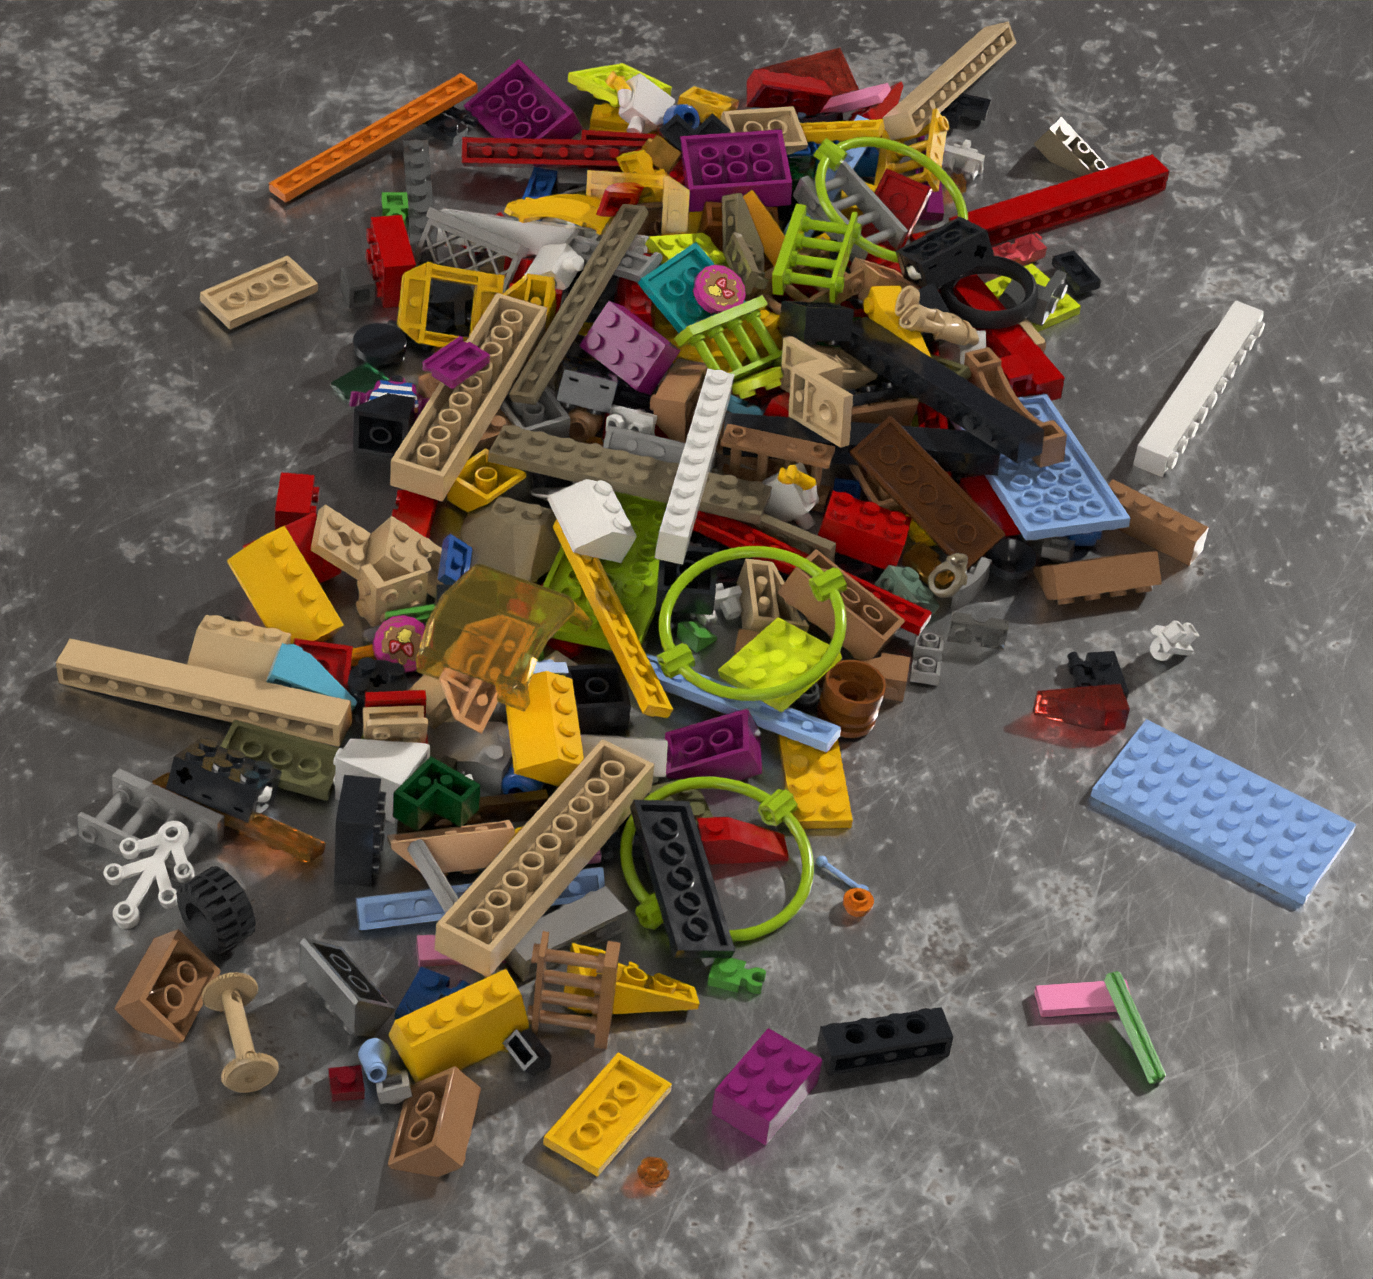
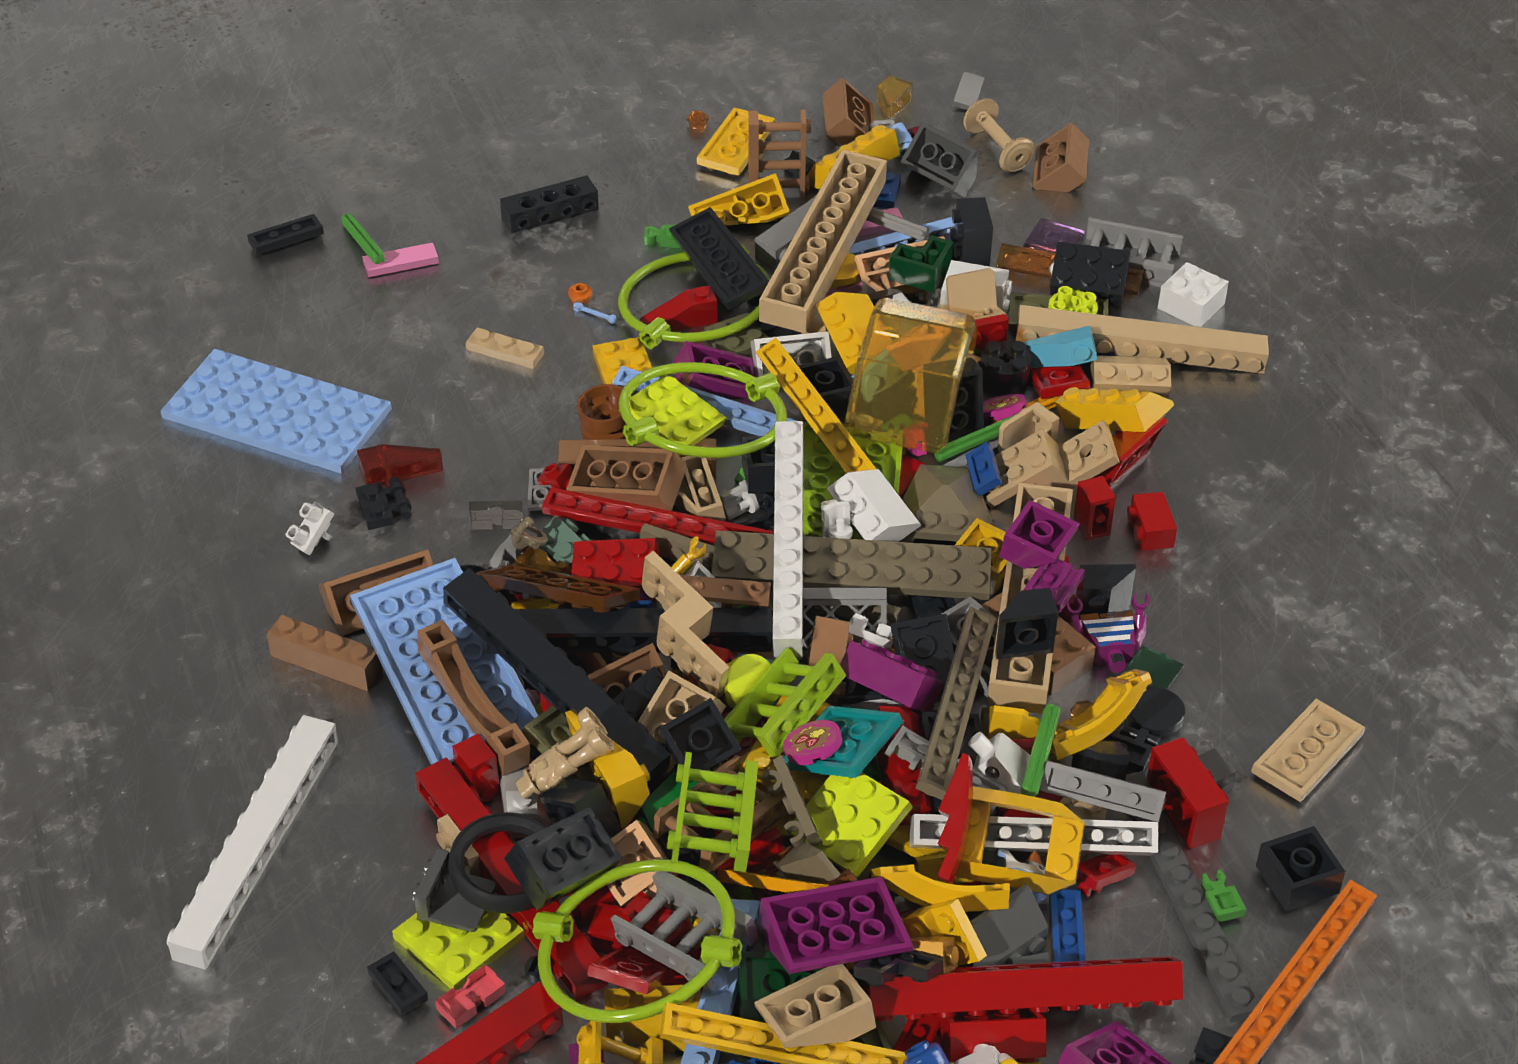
camera: 175 degrees right, 0 degrees up
white plant [104,821,195,929] -> none
black tyre [176,866,256,955] -> none
magenta brick [711,1028,822,1146] -> none
none -> black plate [247,214,324,255]
none -> tan plate [466,328,544,369]
none -> red bracket [537,463,573,490]
none -> white hips [821,499,853,539]
none -> clear yellow slope [876,75,913,120]
none -> light grey slope [952,72,985,110]
none -> black slope [995,588,1058,659]
none -> magenta slope [999,500,1080,569]
none -> bright green axle [1020,703,1061,797]
none -> clear purple tile [1023,218,1085,260]
none -> neon yellow tile [1048,286,1098,314]
none -> red brick [1073,476,1116,541]
none -> white brick [1158,262,1229,327]
none -> black brick [1256,826,1346,912]

